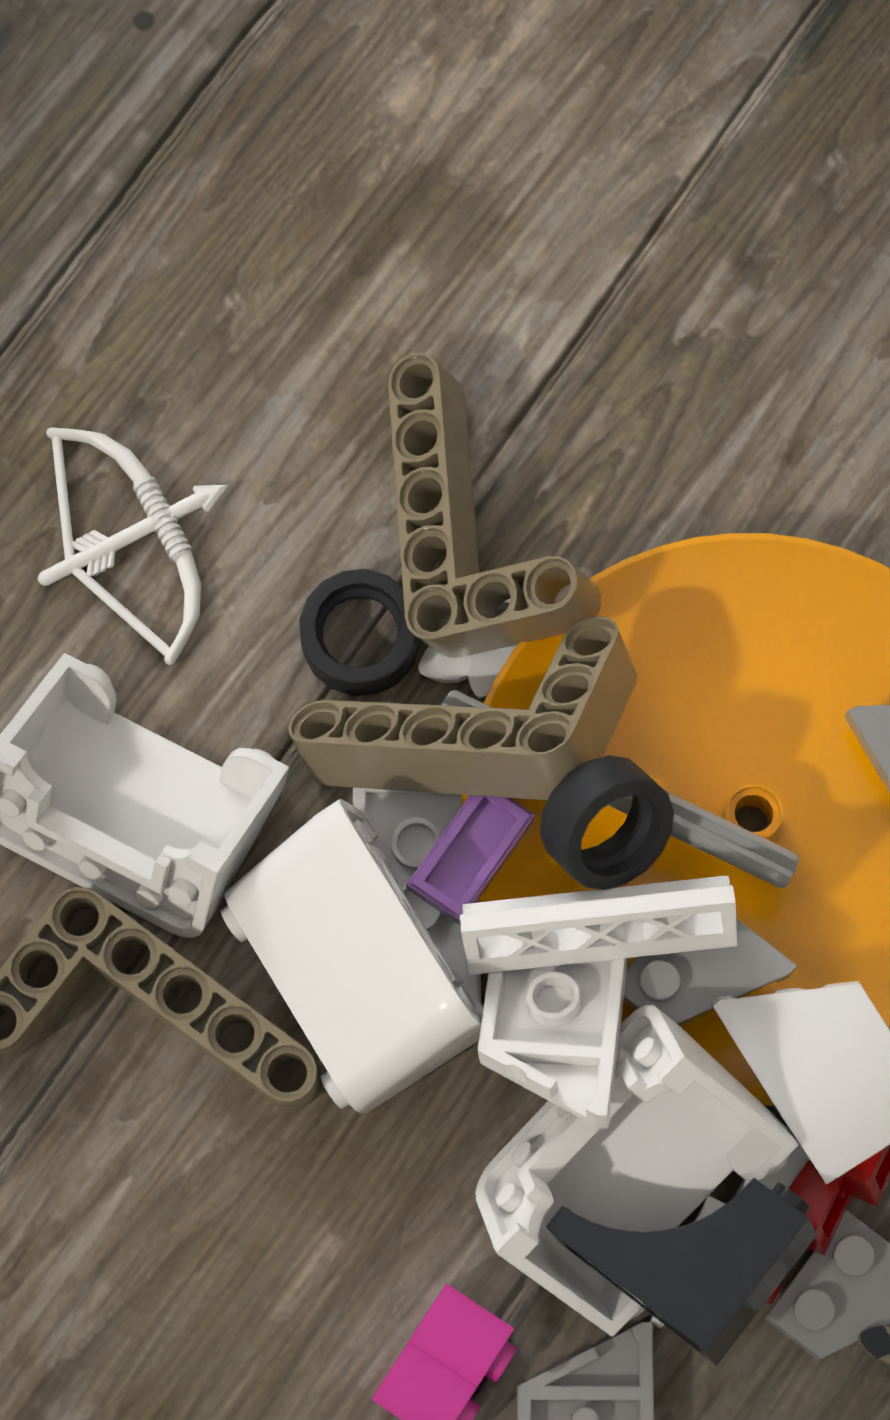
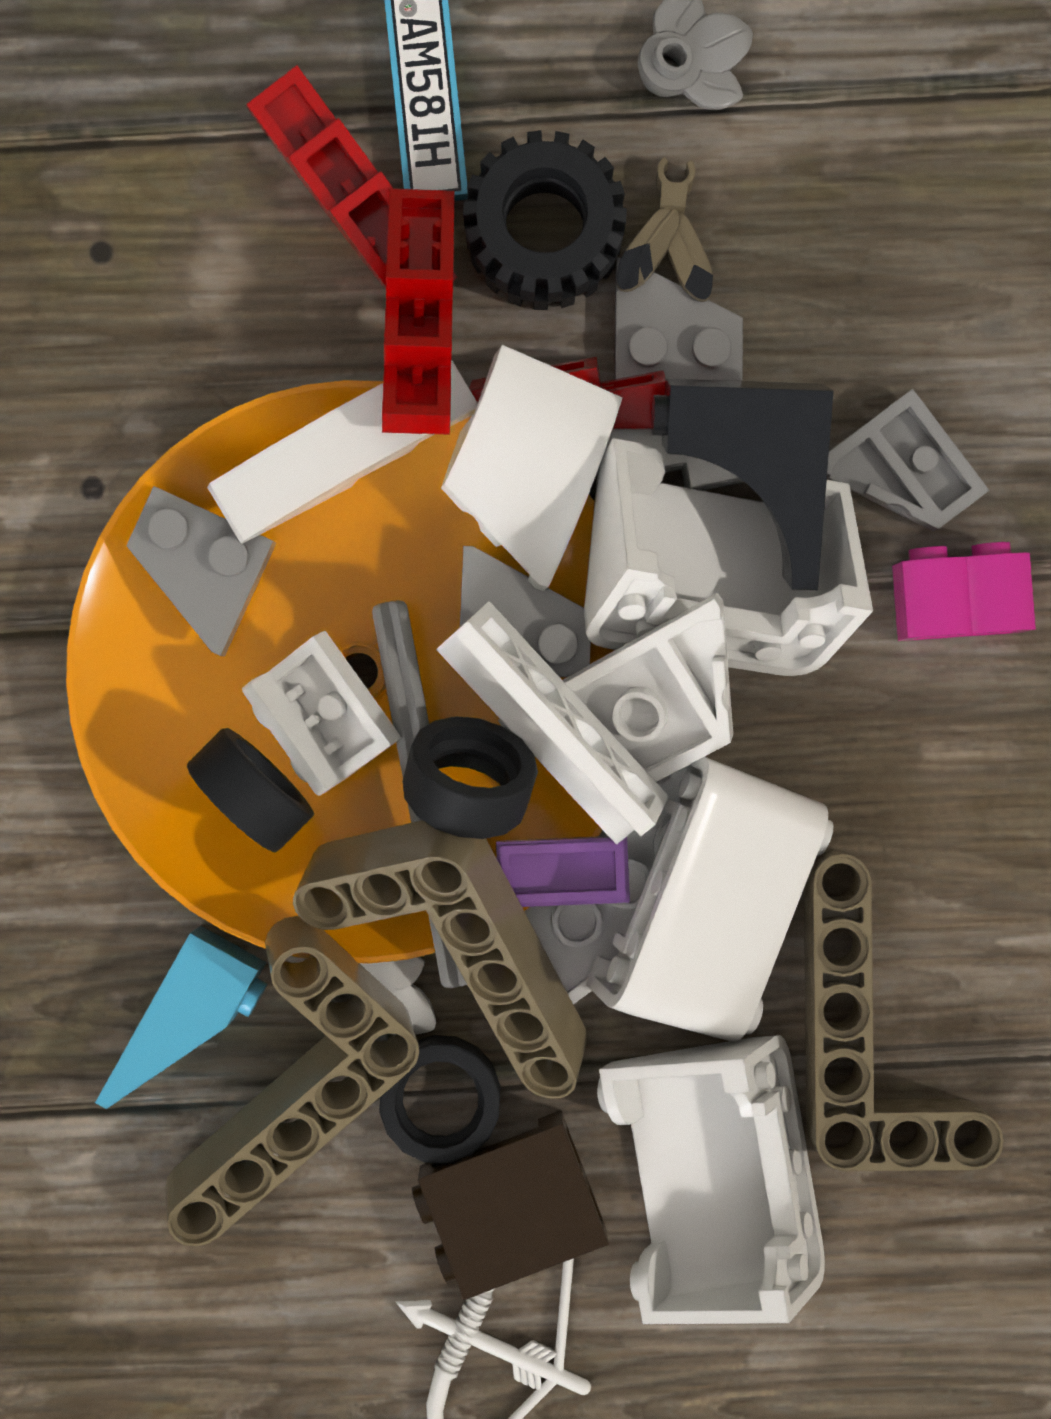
camera: 130 degrees left, 15 degrees up
none -> medium azure slope [95,926,267,1109]
none -> black tyre [187,728,314,852]
none -> white bracket [242,630,402,796]
none -> dark brown panel [412,1110,609,1300]

